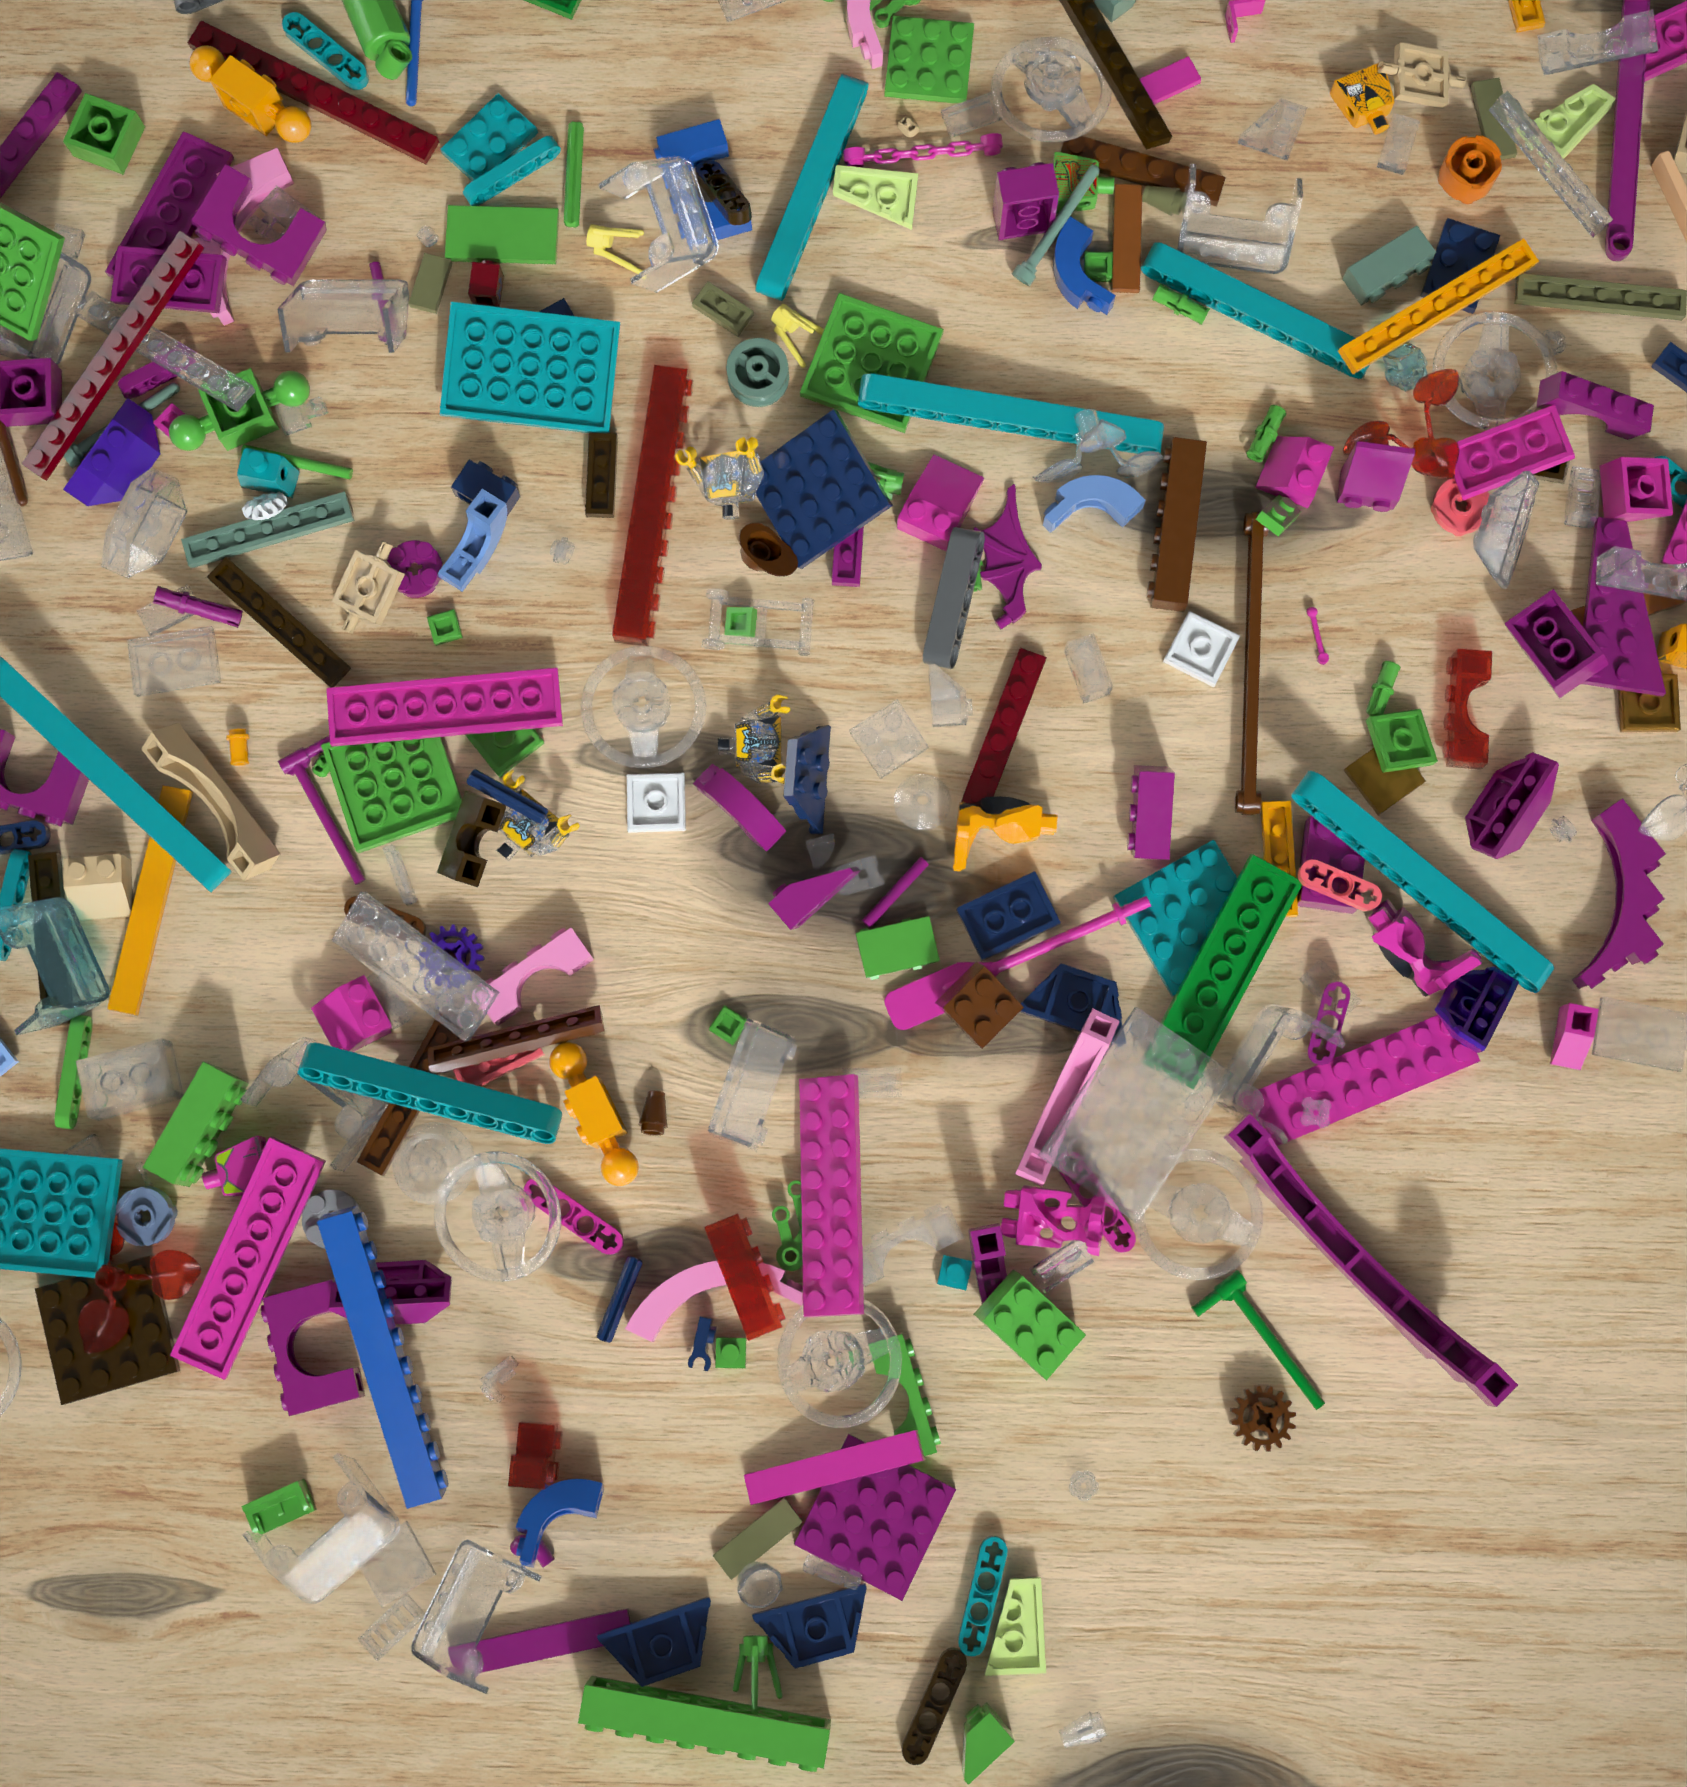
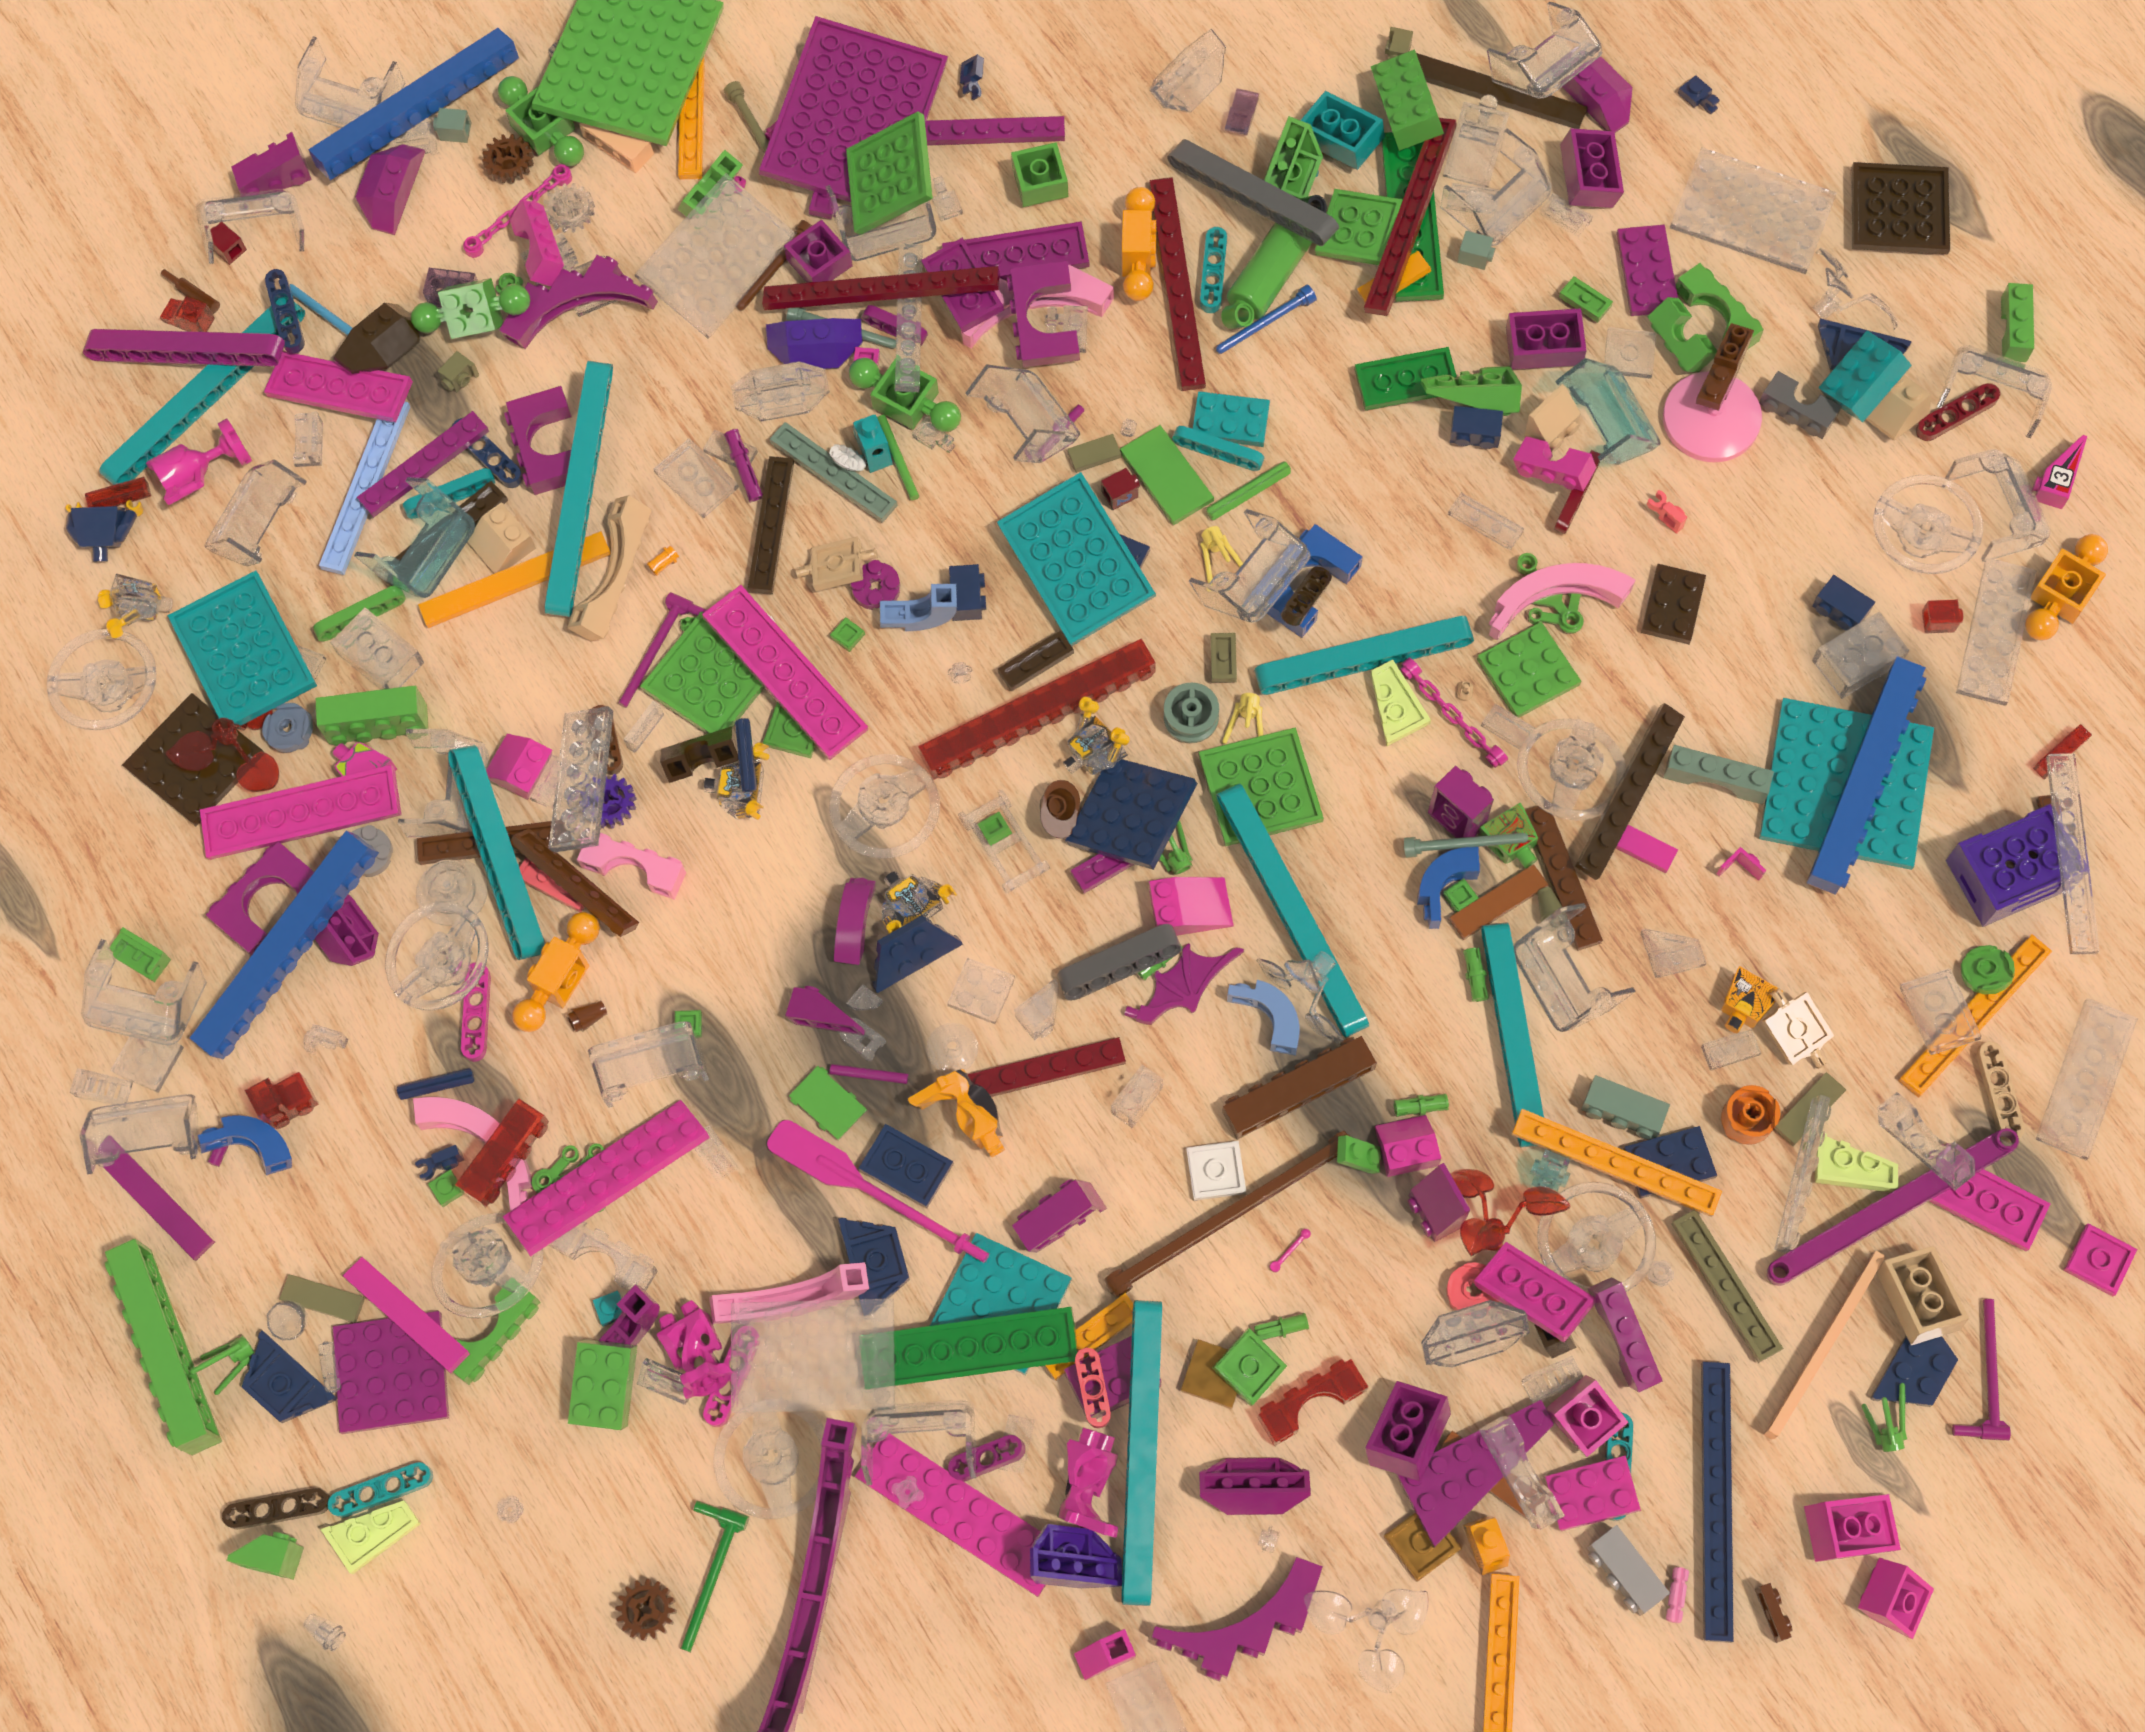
camera: 55 degrees right, 10 degrees down
dark blue wing [596,1597,711,1687] -> none
white tile [627,773,686,833] -> none
reddish brown brick [935,961,1024,1049] -> none

